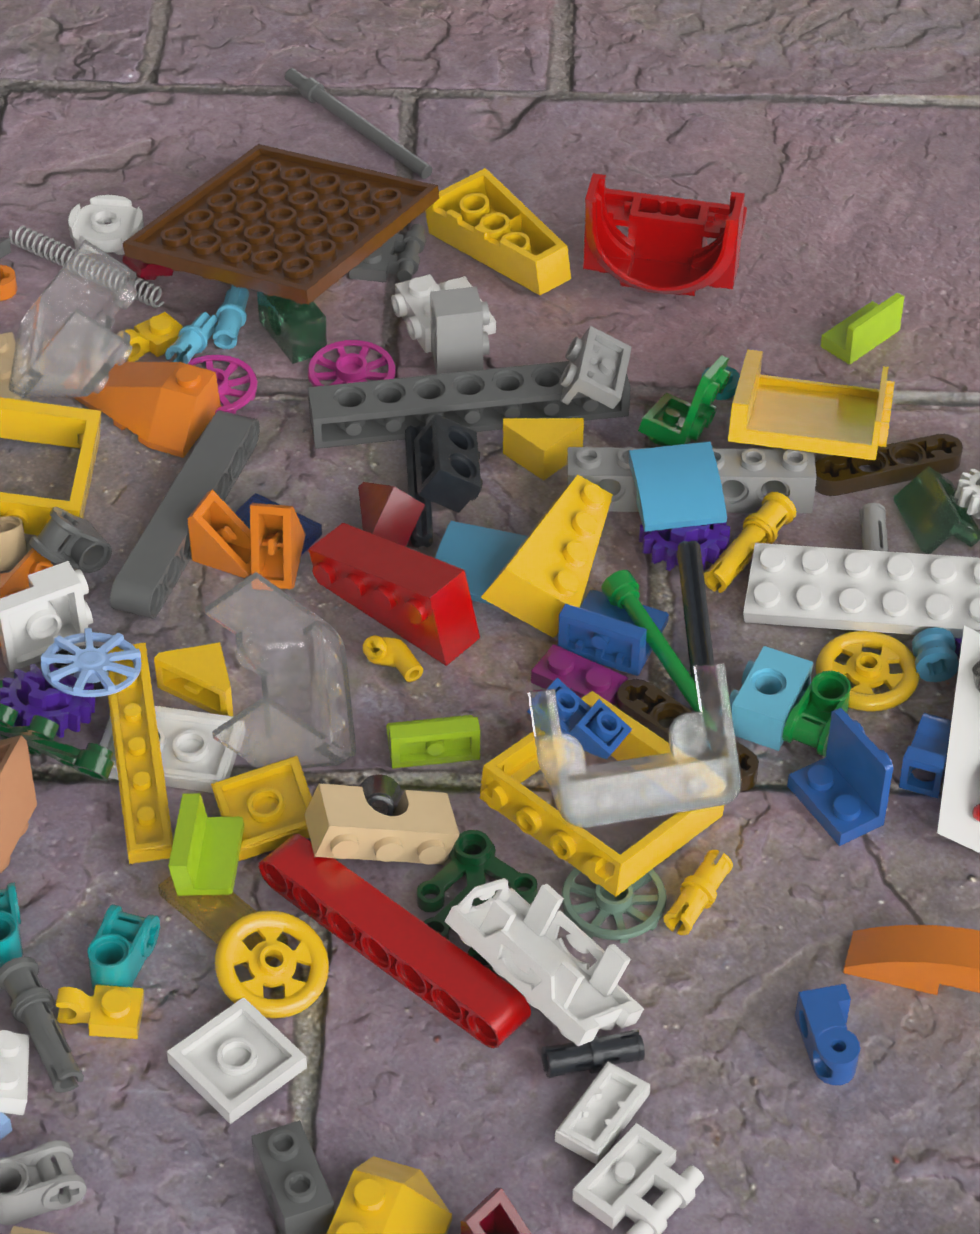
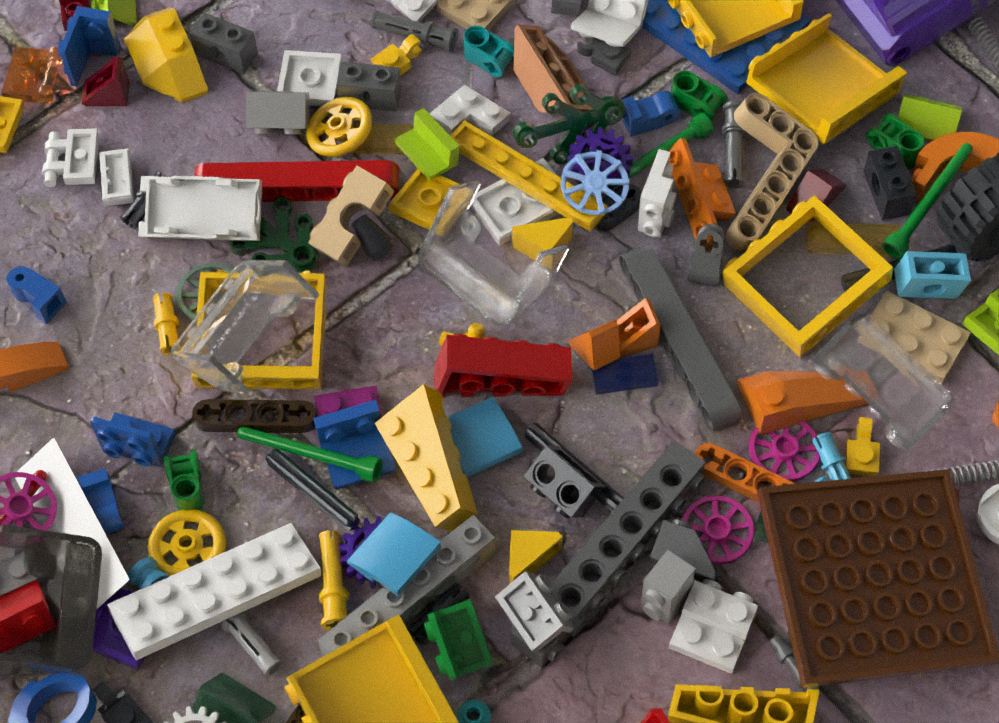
camera: 140 degrees right, 15 degrees up
teal piece [87,904,160,990] -> none
dark red slope [358,482,425,547] -> none
lime panel [386,715,480,769] -> none
blue slope [527,678,632,760] -> none
medium azure brick [725,646,813,751] -> none
none -> light grey brick [246,91,309,134]
none -> dark grey brick [337,62,401,112]
none -> white plate [430,85,511,136]
none -> dark grey slope [650,519,718,582]
none -> orange beam [695,443,795,503]

